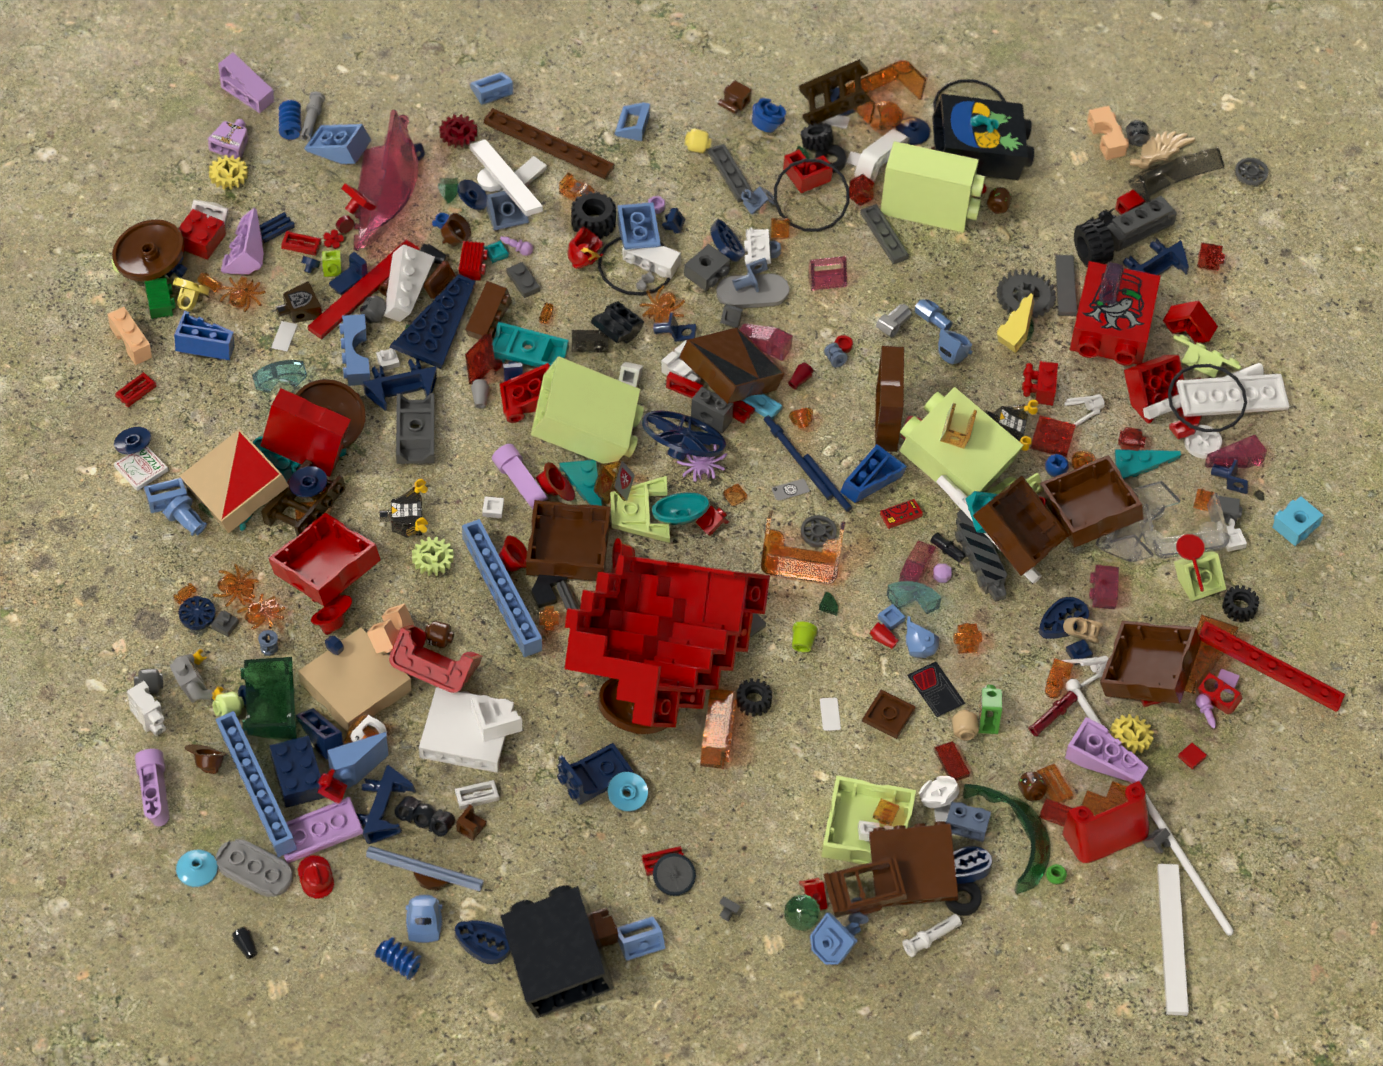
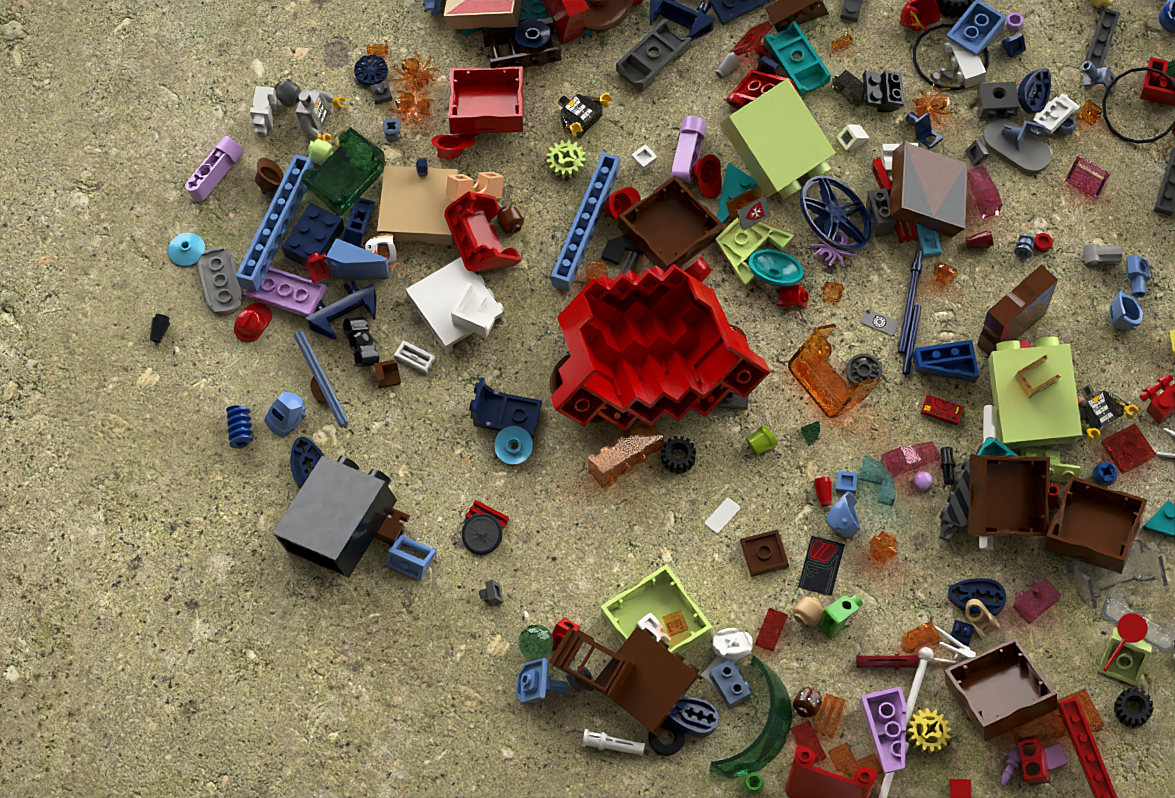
camera: 50 degrees right, 10 degrees up
clear orange cone [1071,451,1096,470] -> none

